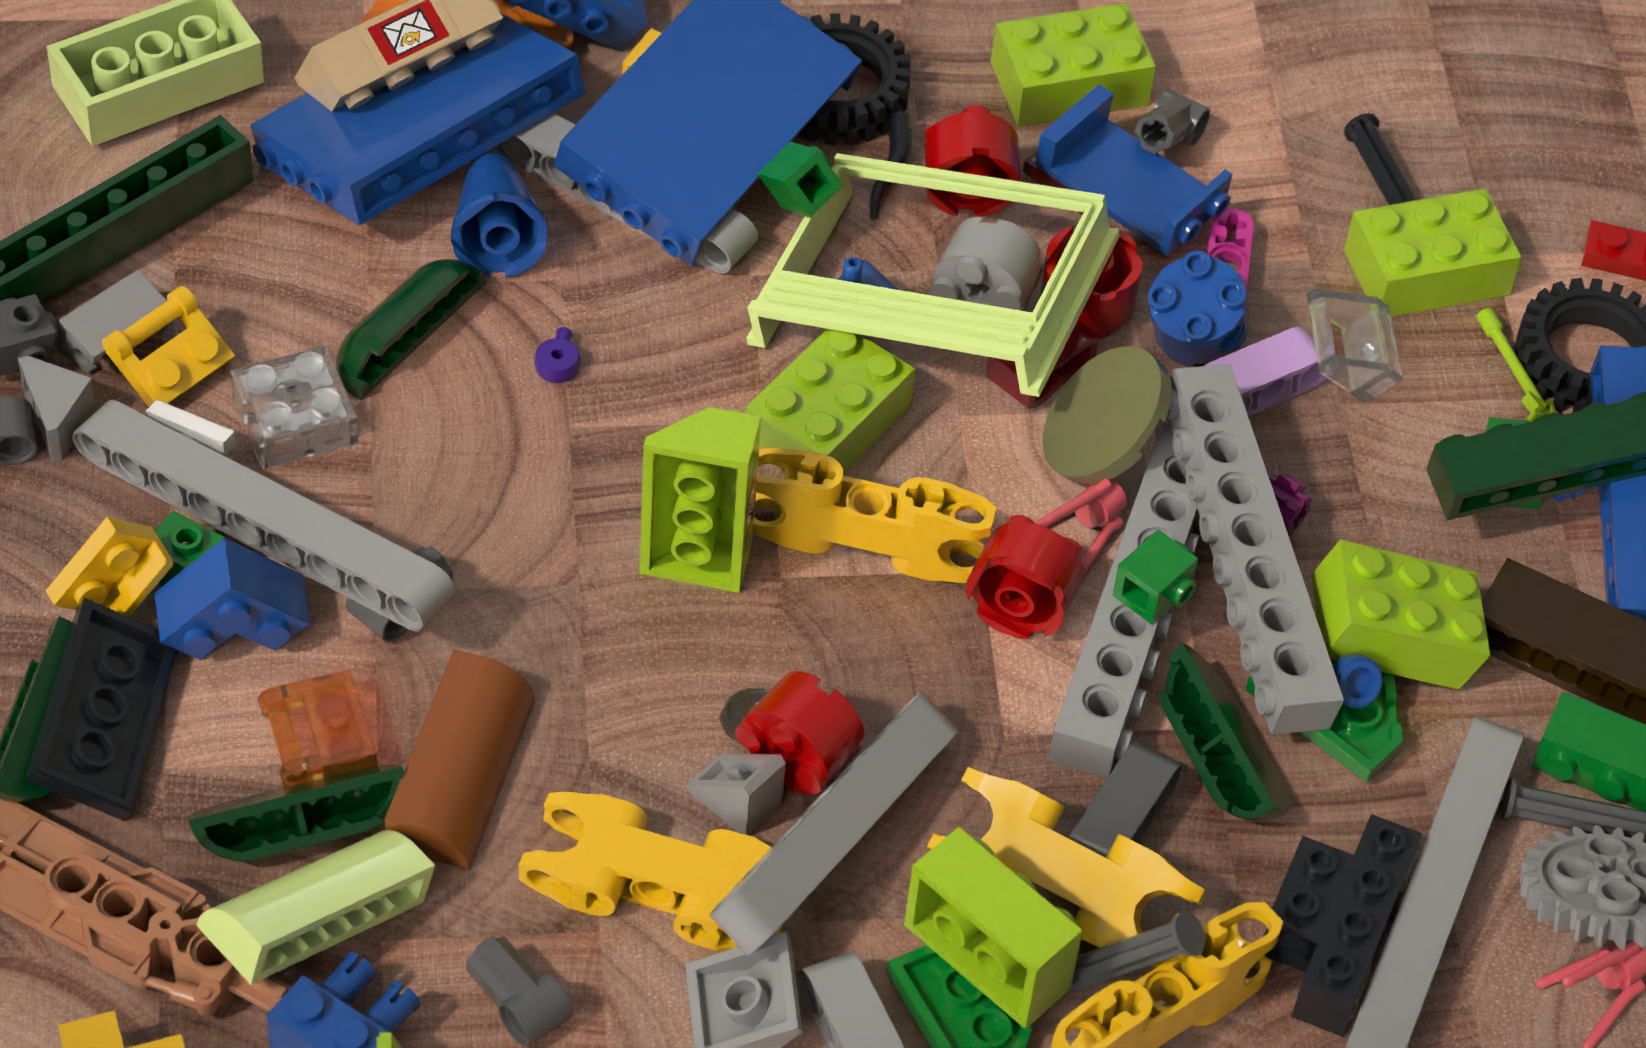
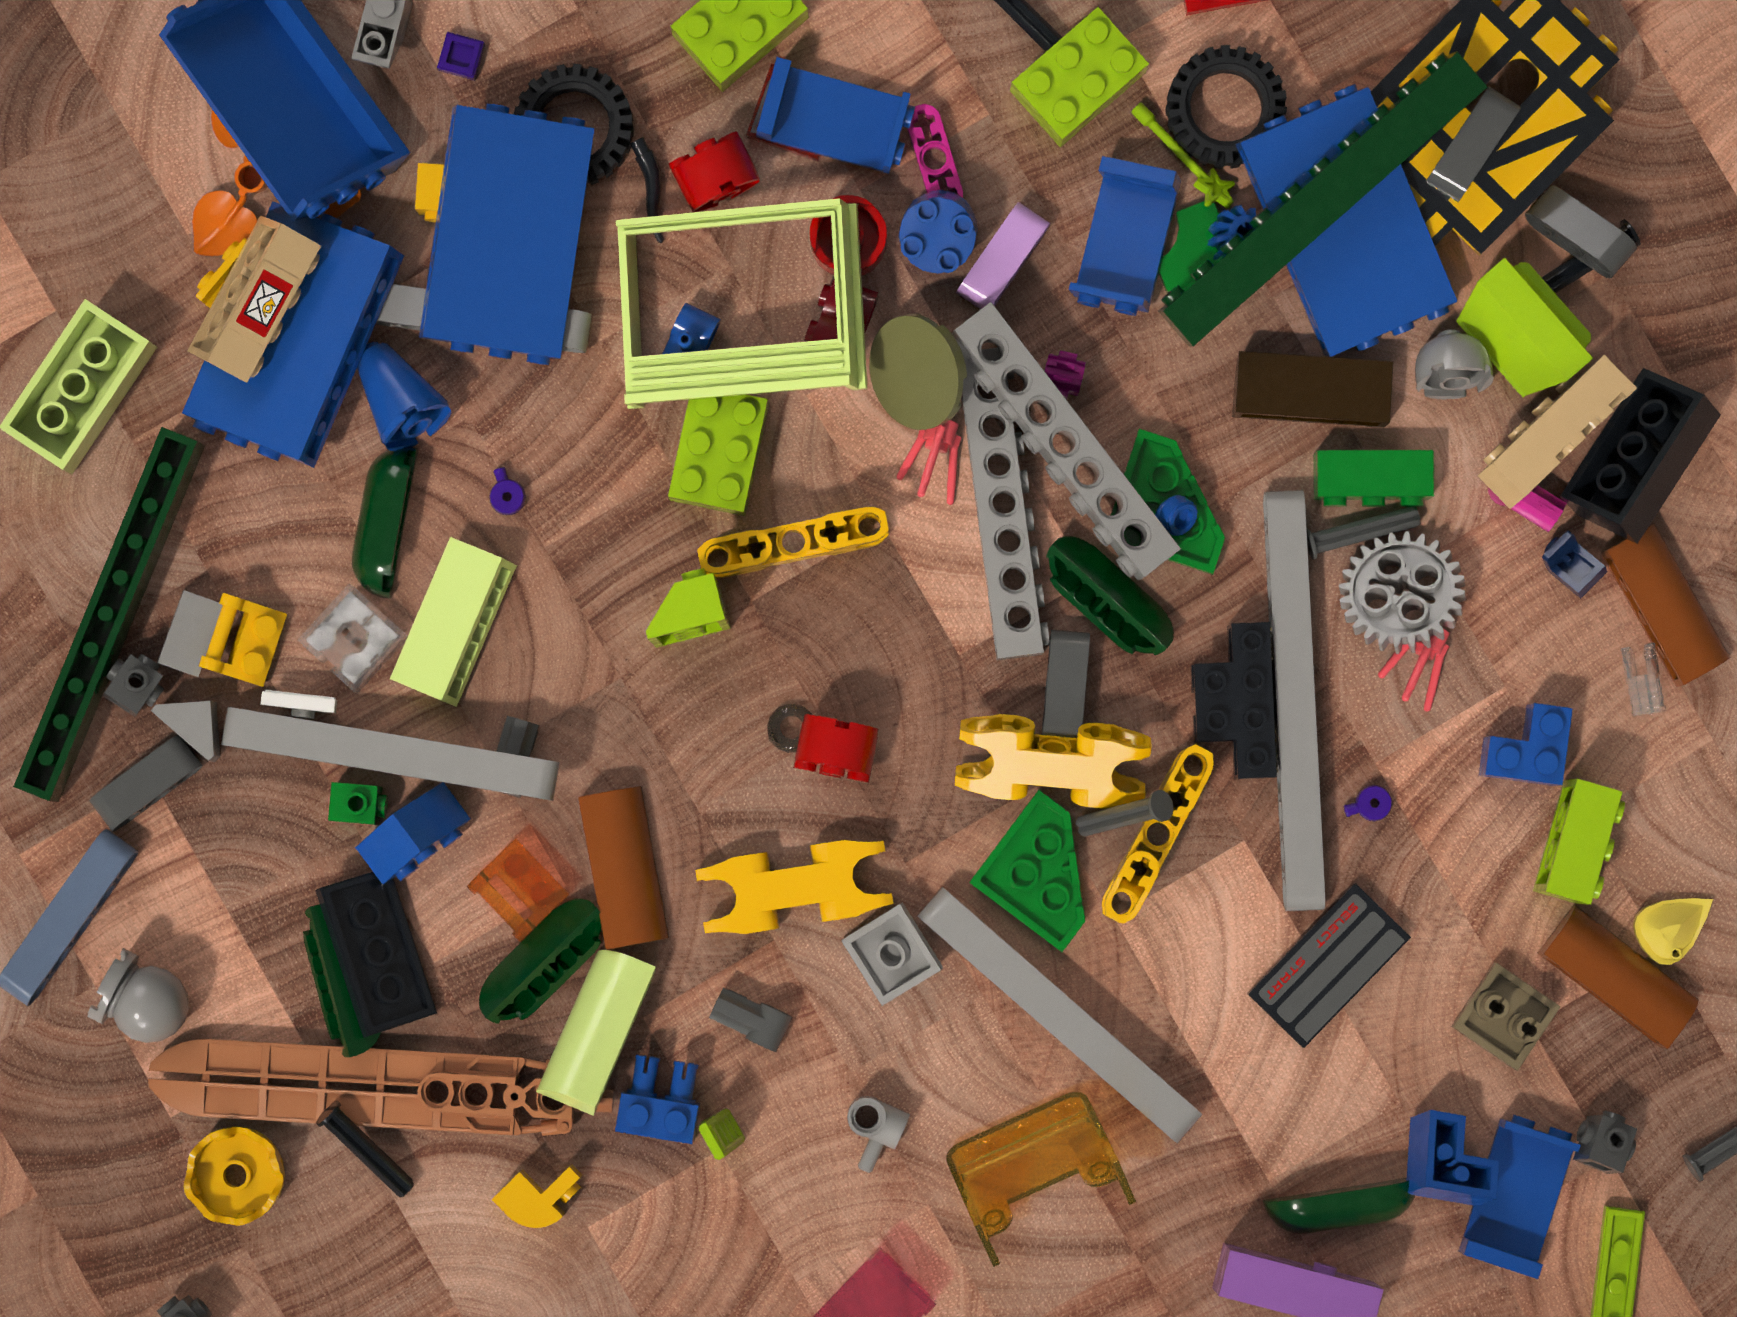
camera: 20 degrees left, 35 degrees up
yellow bracket [46,517,173,617] -> none
light grey slope [685,754,786,836] -> none
light grey beam [709,692,959,956] -> none
green brick [757,141,844,218] -> none
lime brick [904,826,1083,1029] -> none
light grey brick [930,217,1044,311] -> none
red brick [965,515,1084,639] -> none
green brick [1112,529,1198,625] -> none
dark grey piece [1134,89,1211,154] -> none
clear tile [1306,289,1403,403] -> none
lime brick [1311,539,1490,690] -> none
none -> yellowish green brick [390,537,517,707]
none -> blue panel [1069,156,1181,316]

